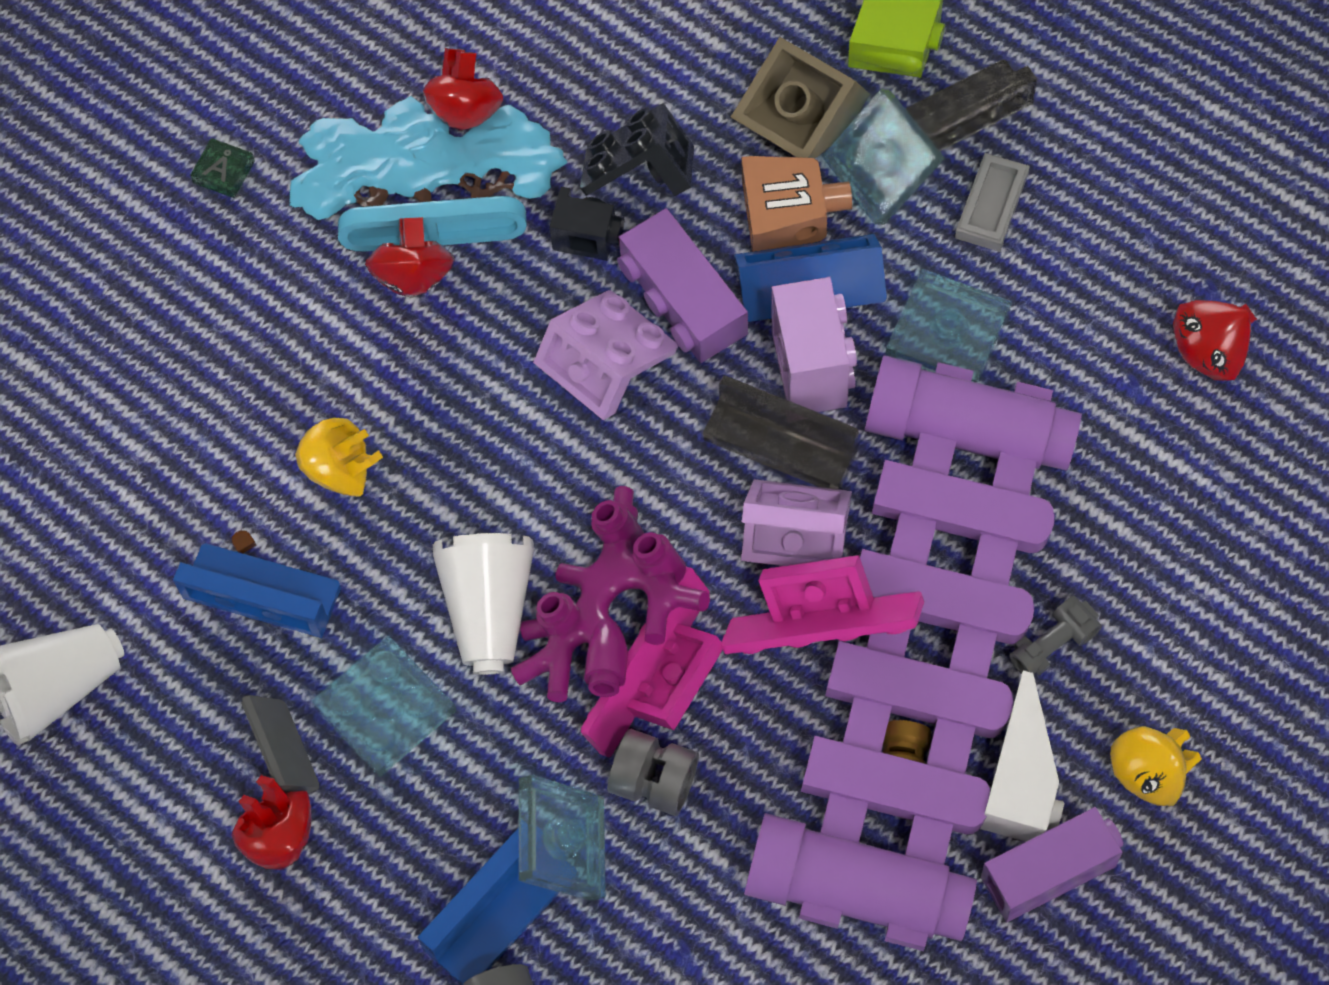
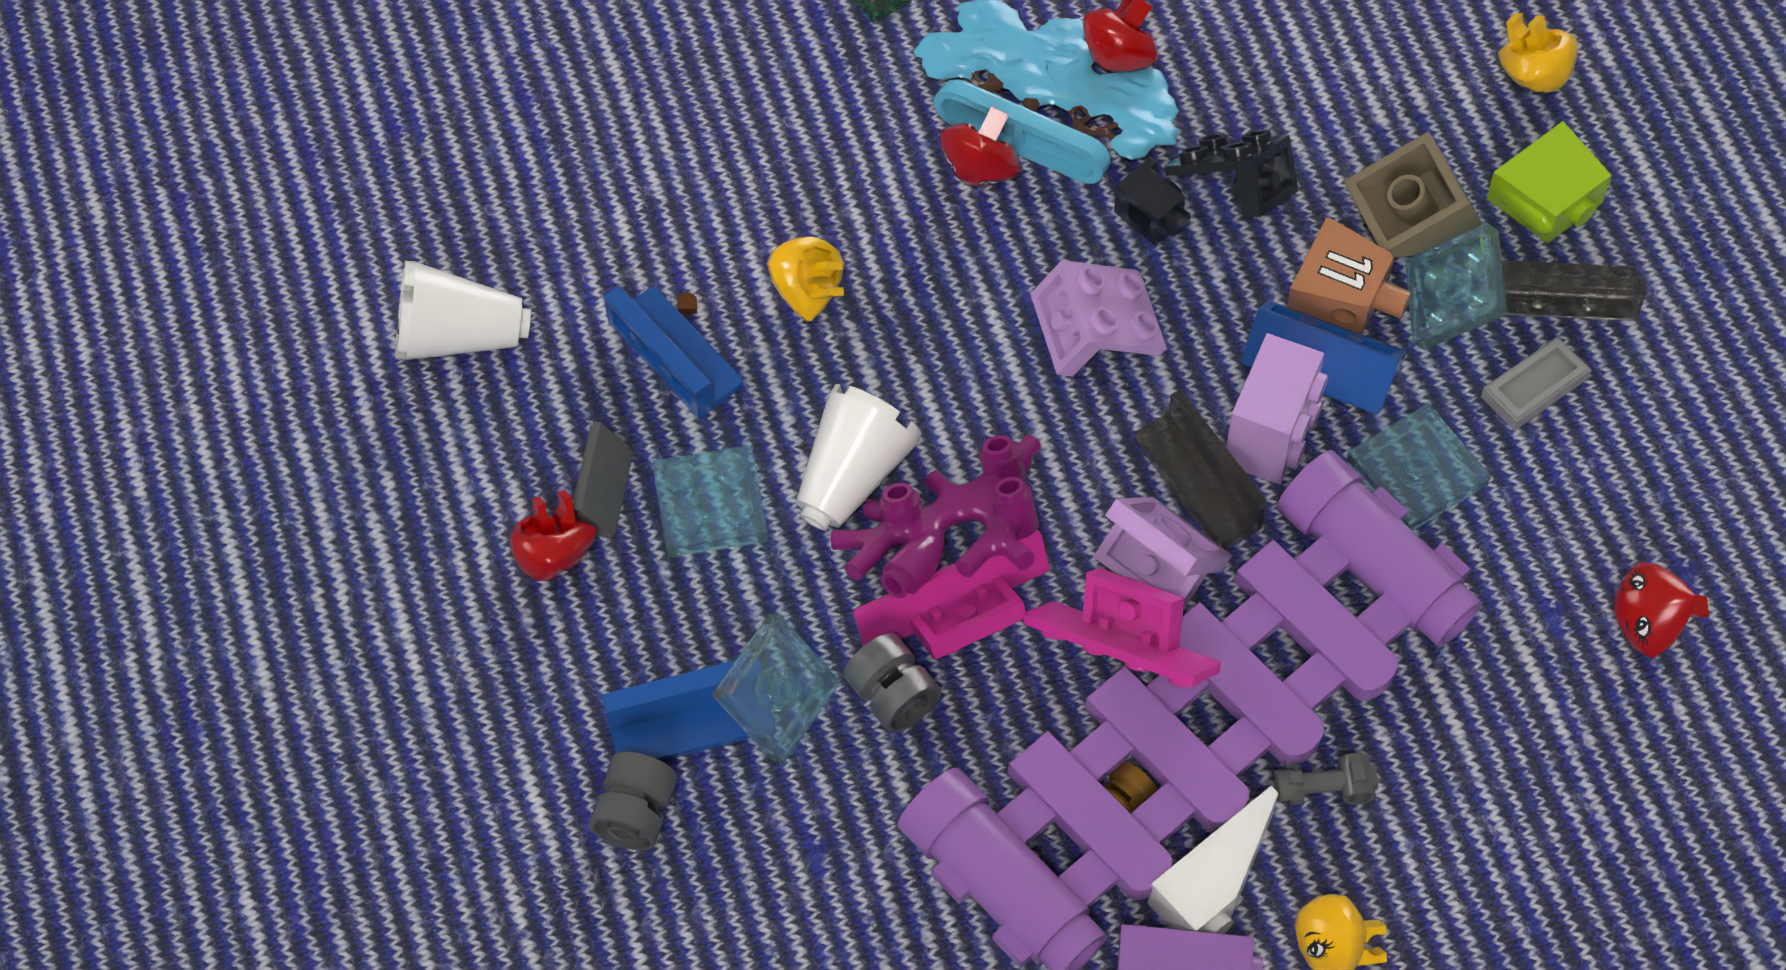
camera: 30 degrees right, 5 degrees down
medium lavender brick [617,208,748,363] -> none

